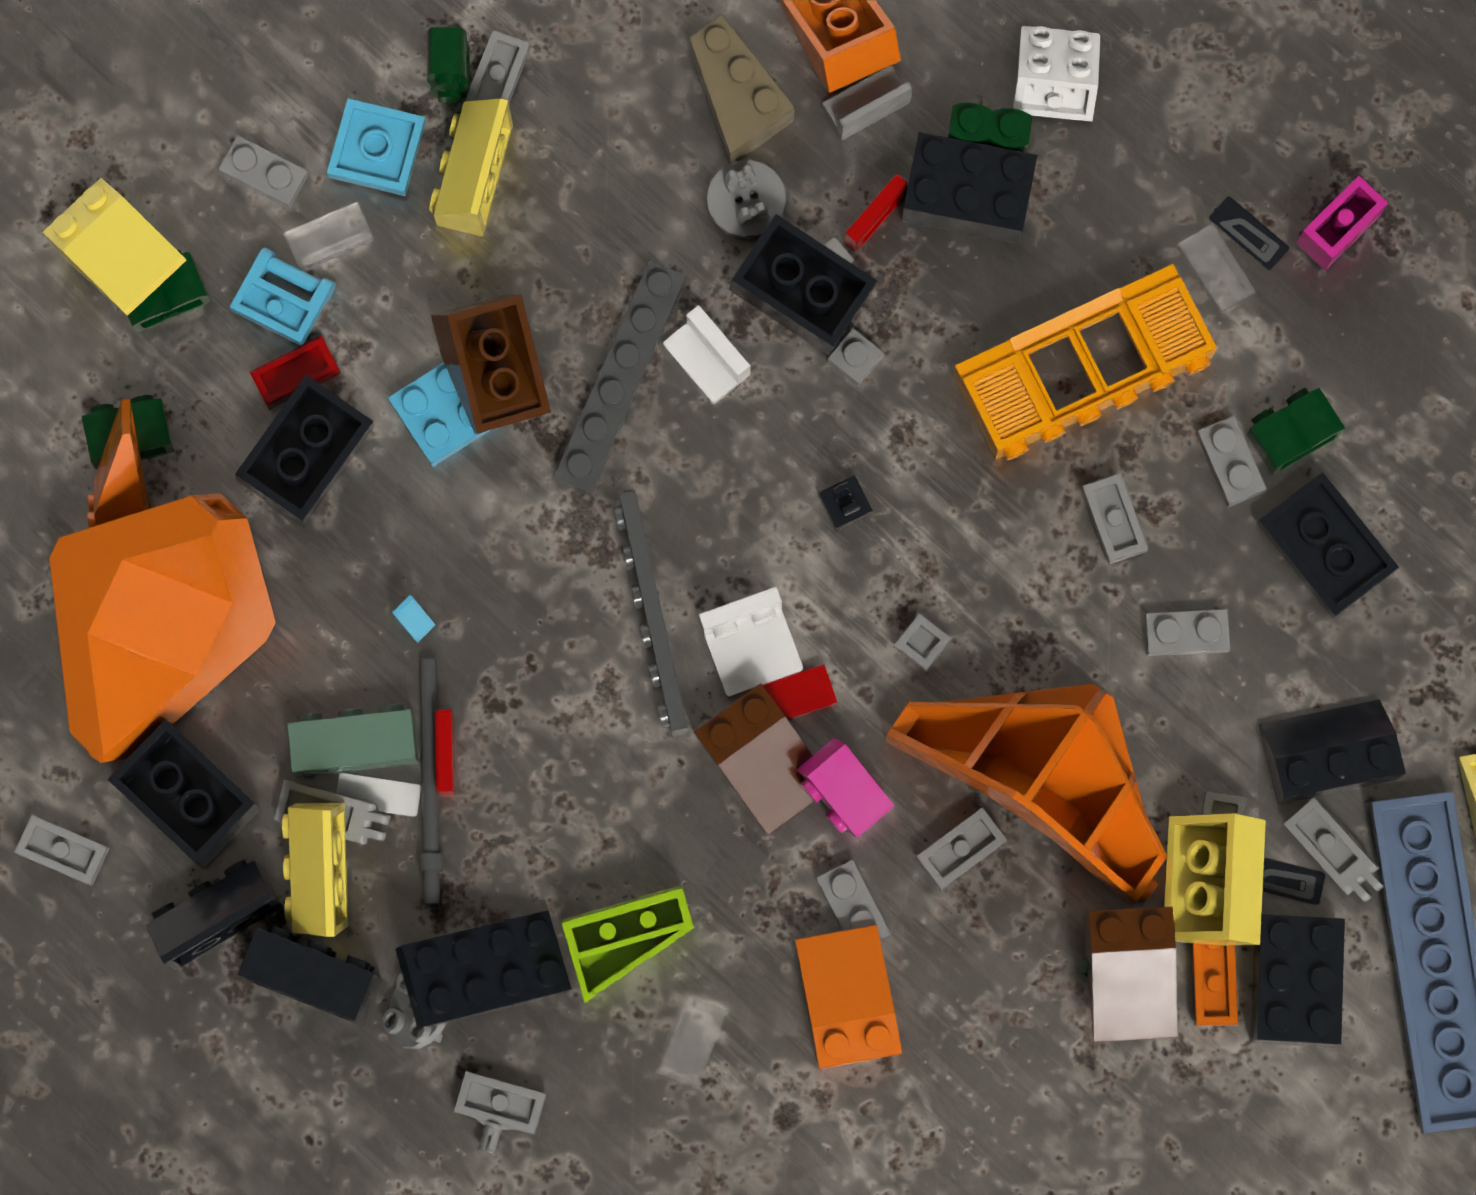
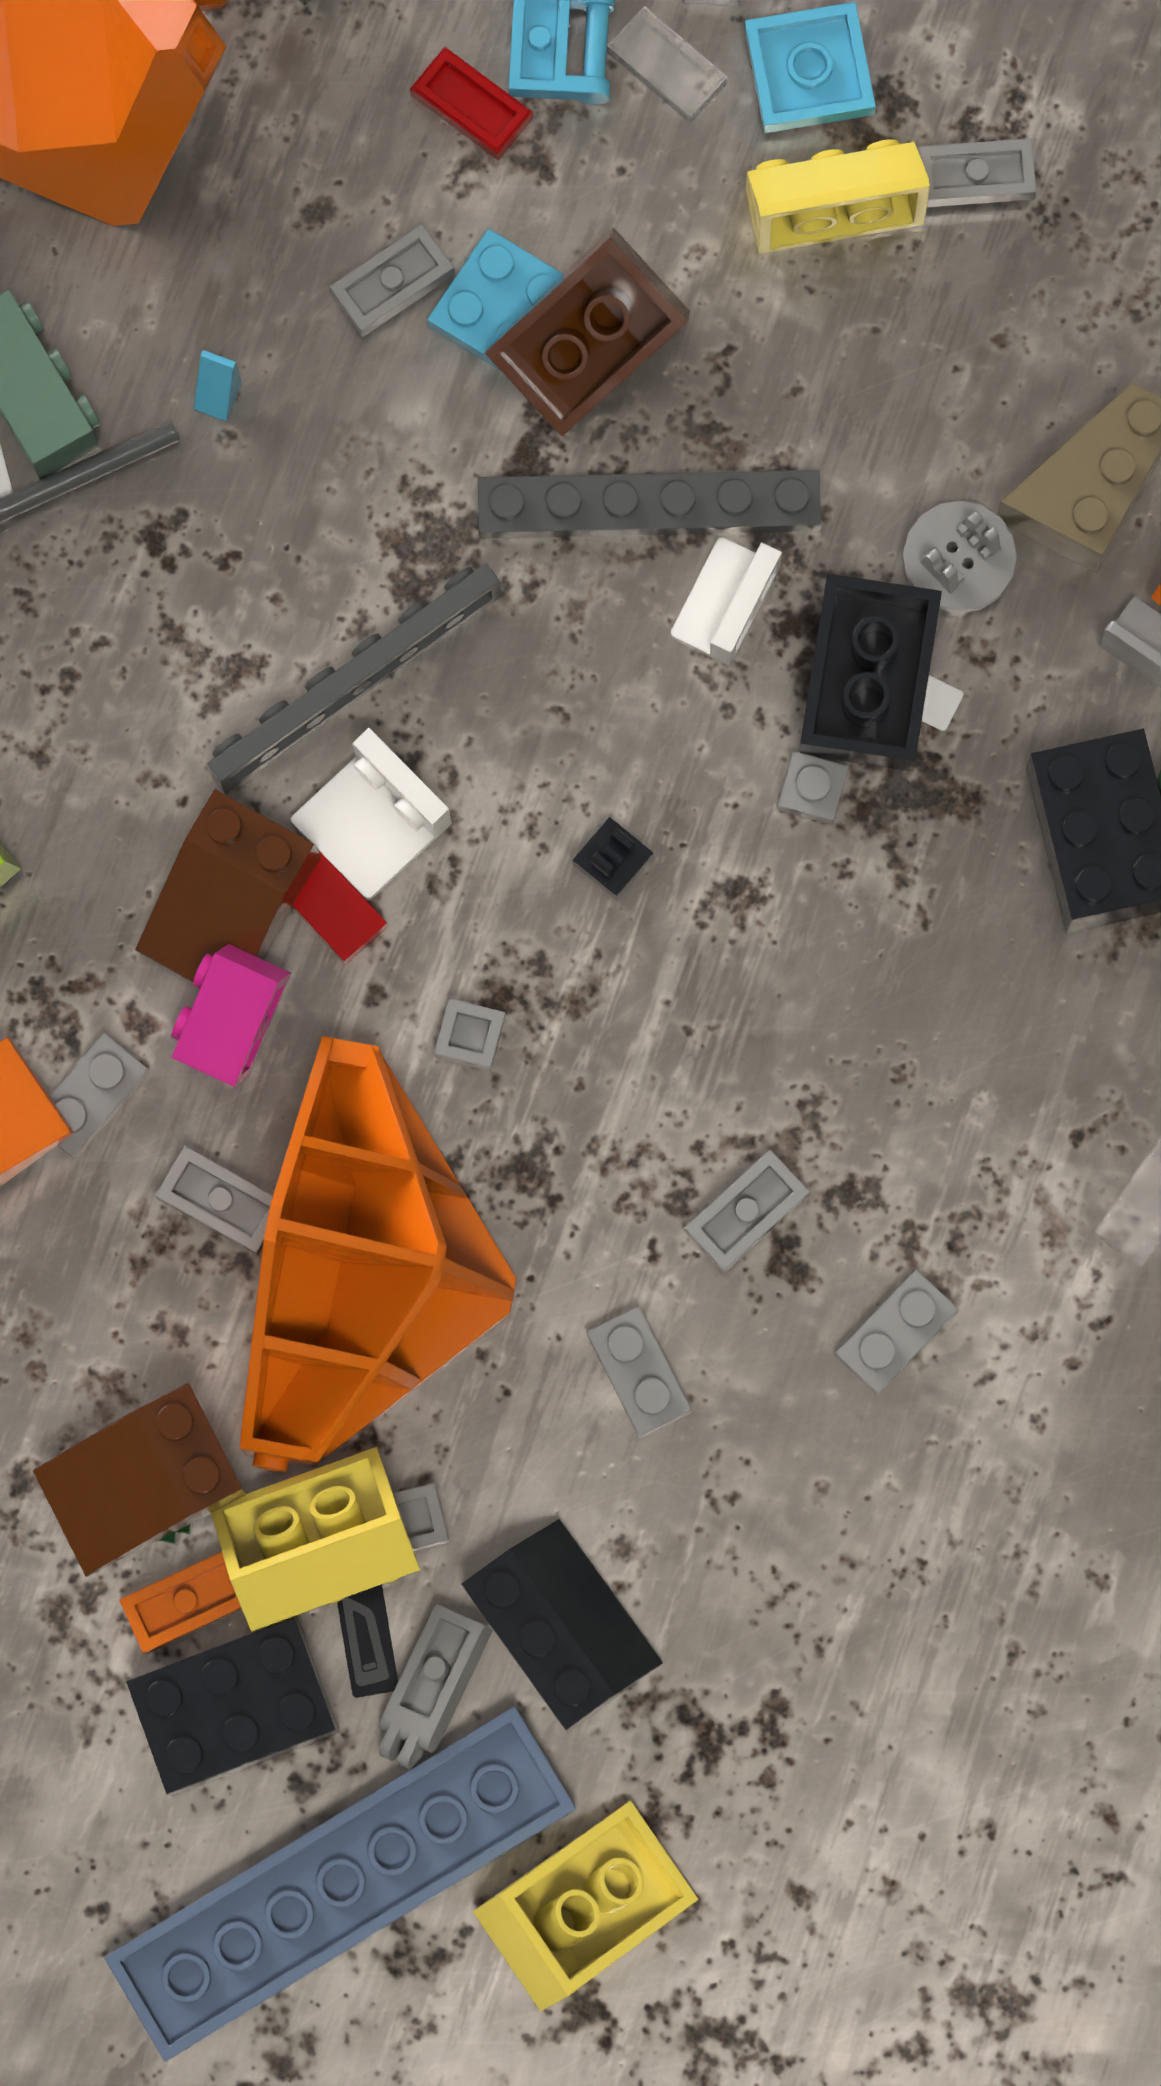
camera: 70 degrees right, 0 degrees up
black brick [235,375,374,527] -> none
dark green brick [427,27,470,104] -> none
red tile [435,710,456,797] -> none
red tile [844,174,908,252] -> none
light orange window [953,264,1217,460] -> none
dark green brick [1247,388,1346,475] -> none
black plate [1257,472,1399,619] -> none
none -> light grey plate [329,223,455,337]

